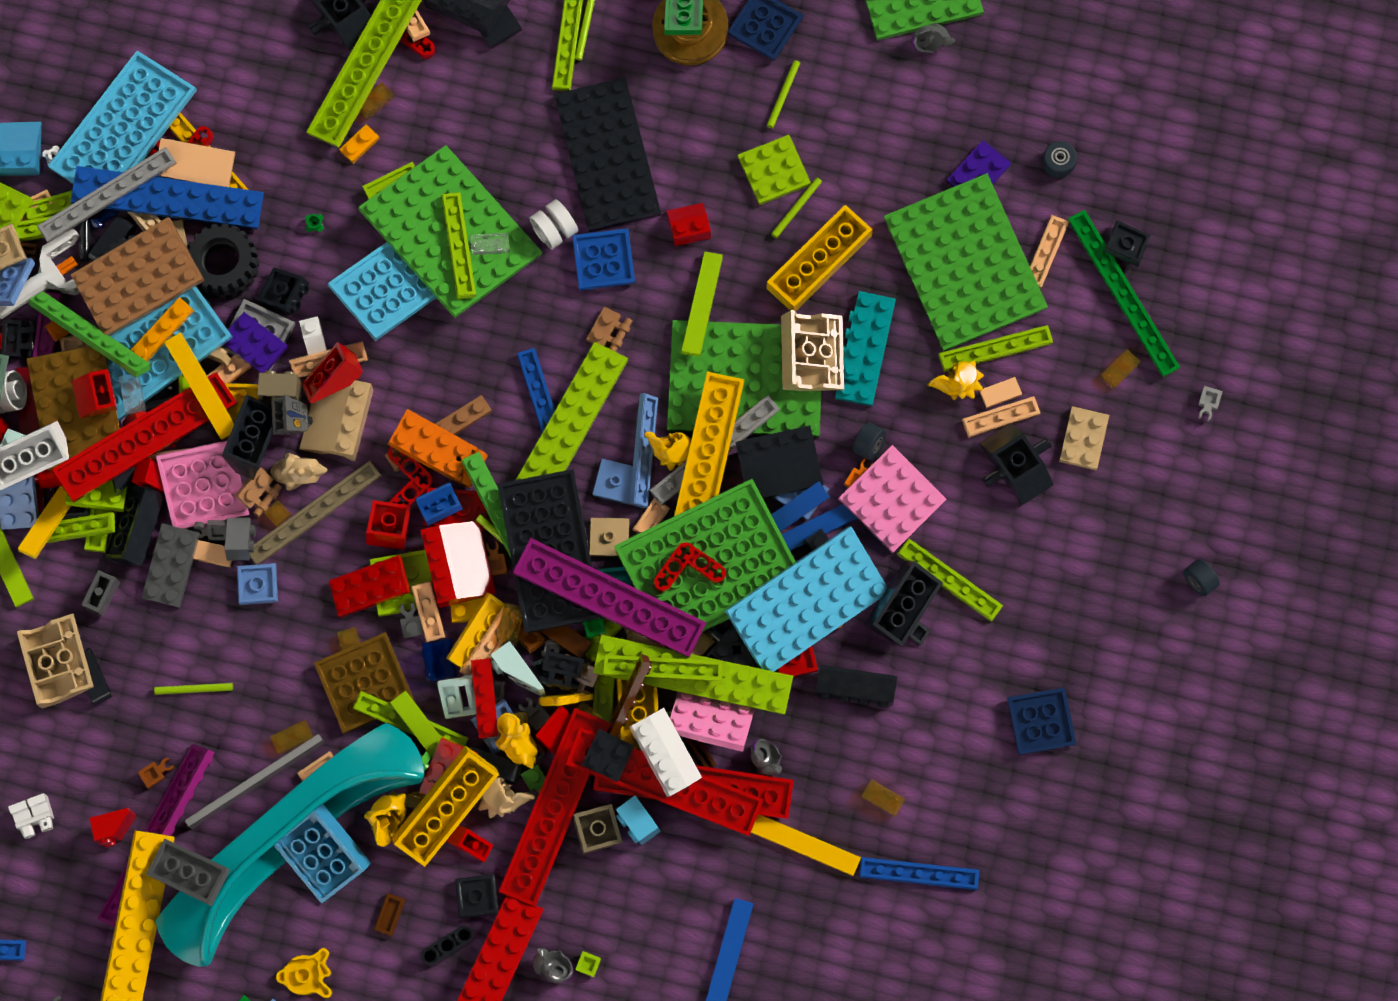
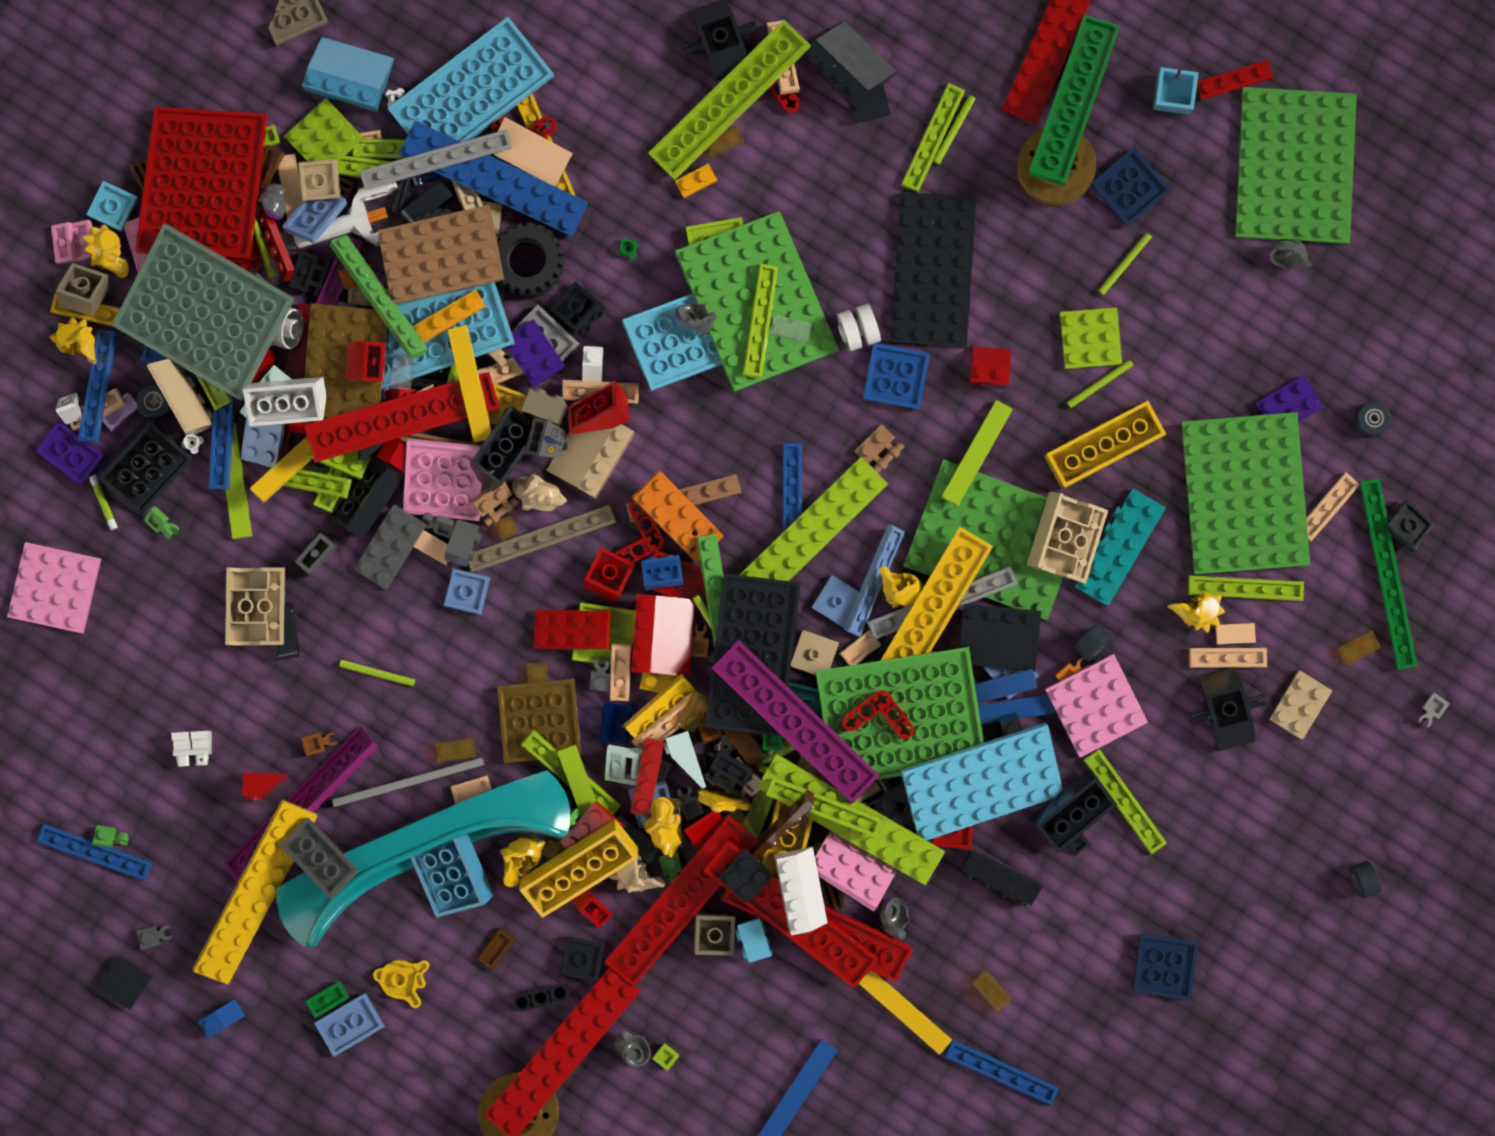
camera: 15 degrees right, 10 degrees up
none -> dark grey hair [675,302,717,335]

